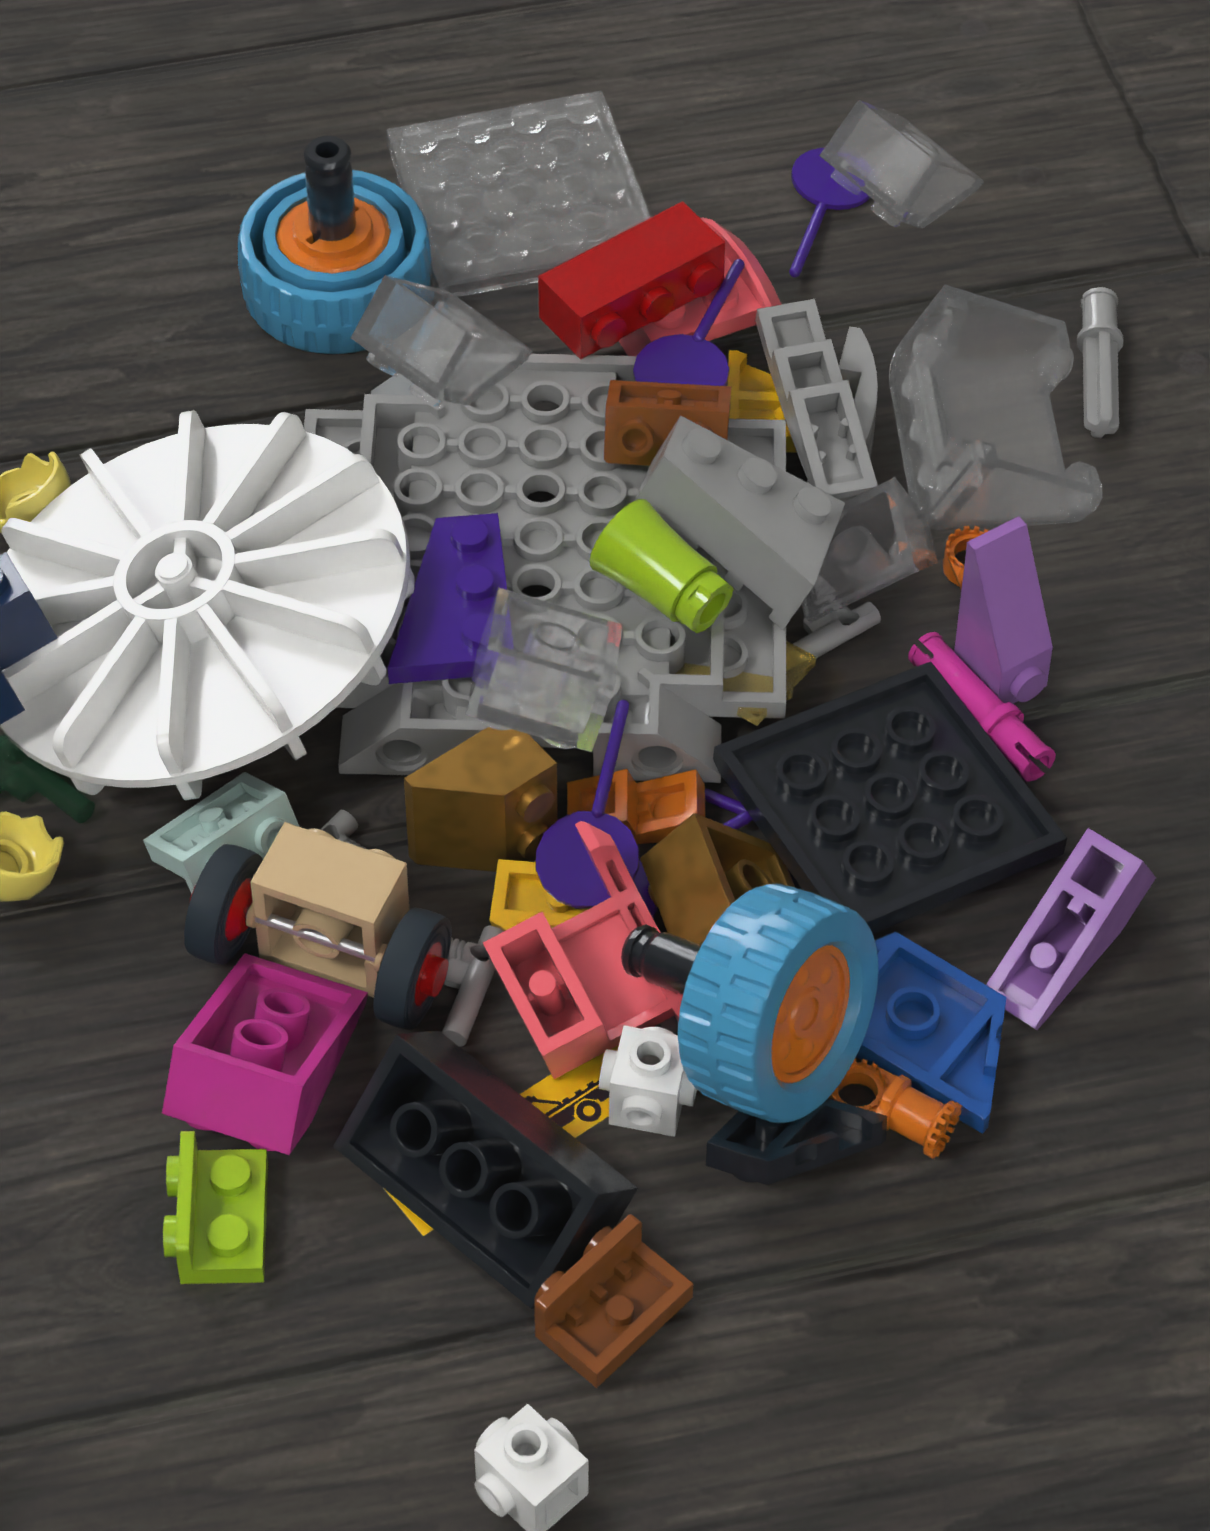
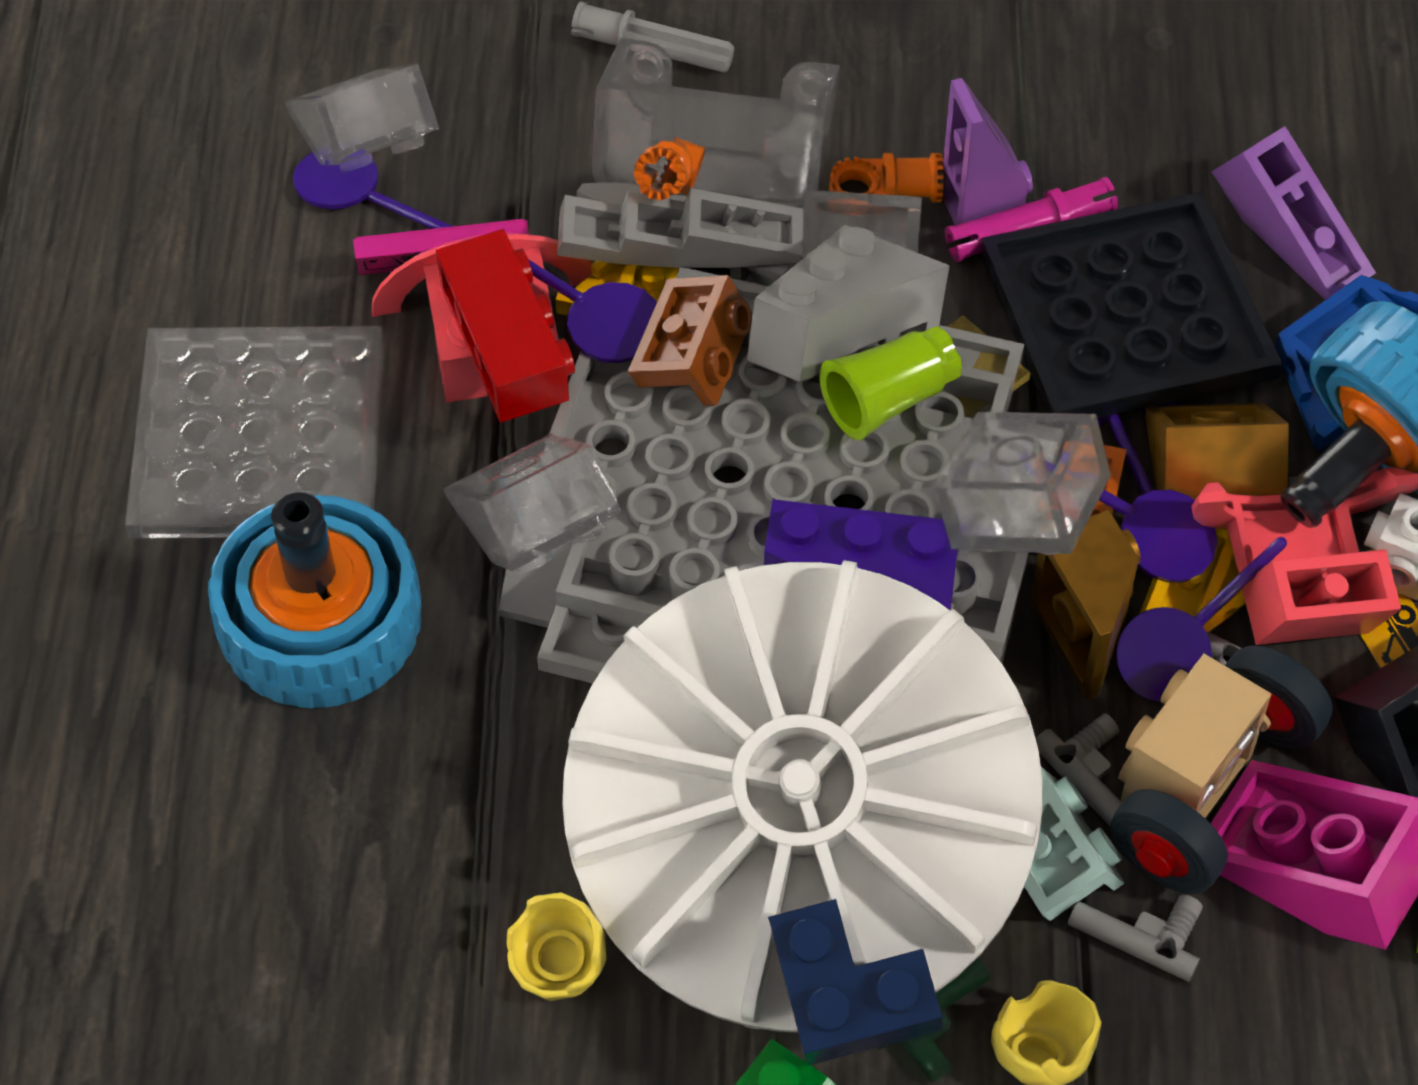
camera: 75 degrees left, 5 degrees up
none -> dark pink tile [353,219,529,275]
none -> orange connector [633,137,706,201]
none -> light grey hose [1068,894,1203,982]
none -> dark purple piece [1116,537,1287,702]

